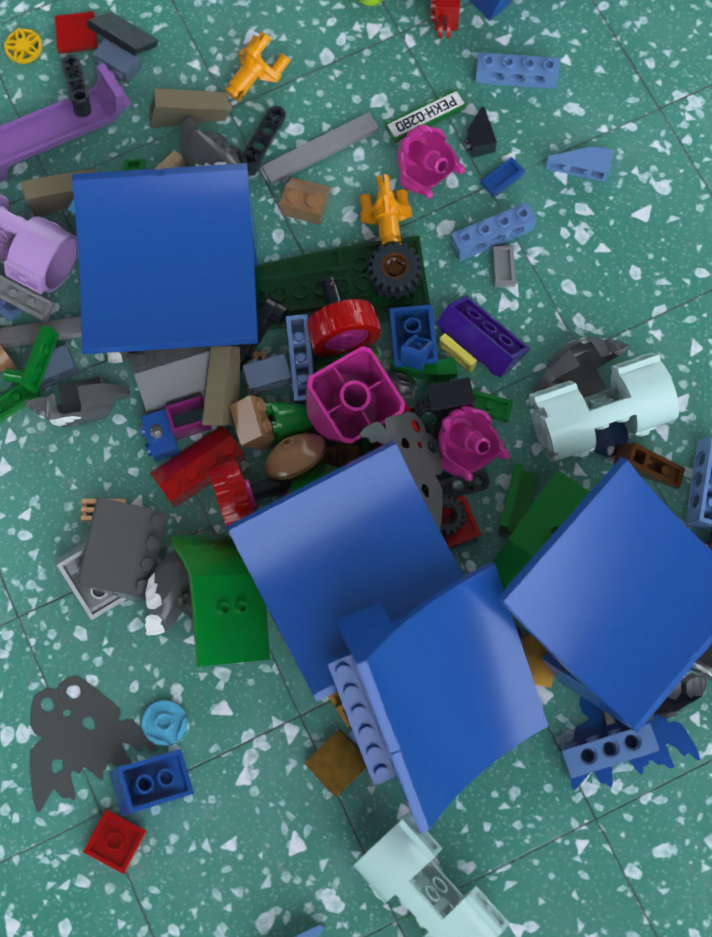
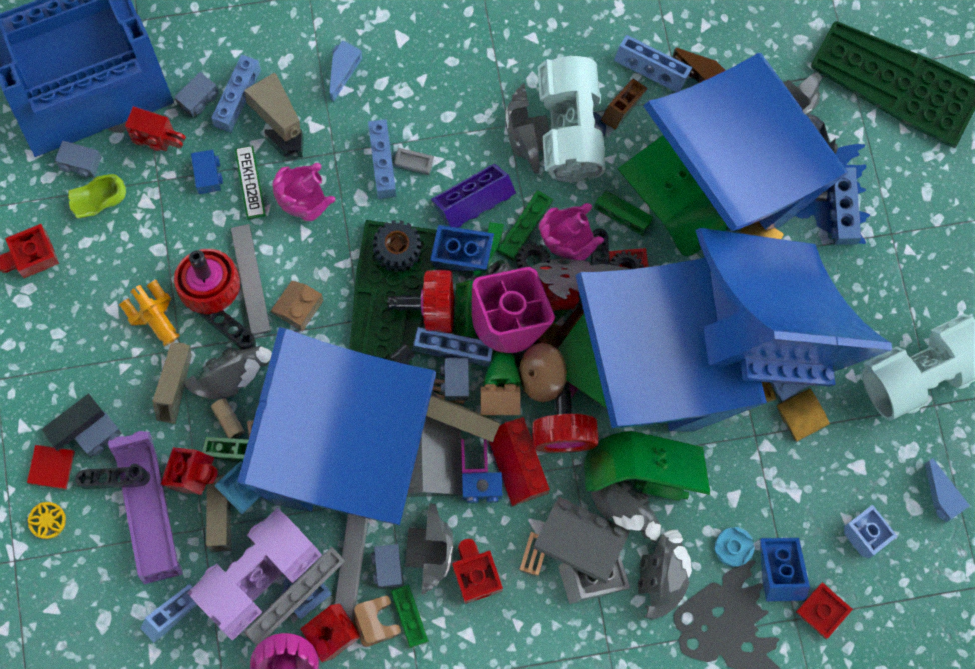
camera: 80 degrees left, 0 degrees up
green piece [3,325,59,393] -> none
light orange wheel [359,174,412,247] -> none
blue slope [401,335,434,371] -> none
black panel [426,377,475,412] -> none
light yellow tile [439,333,477,372] -> none
blue tile [480,157,525,198] -> none
none -> red brick [160,447,218,495]
none -> red wheel [174,249,240,314]
none -> sand blue brick [175,72,219,118]
none -> blue brick [191,150,223,194]
none -> dark tan slope [244,73,301,141]
none -> red brick [452,539,503,604]
none -> dark grey animal [638,530,692,620]
none -> medium blue slope [844,505,898,558]

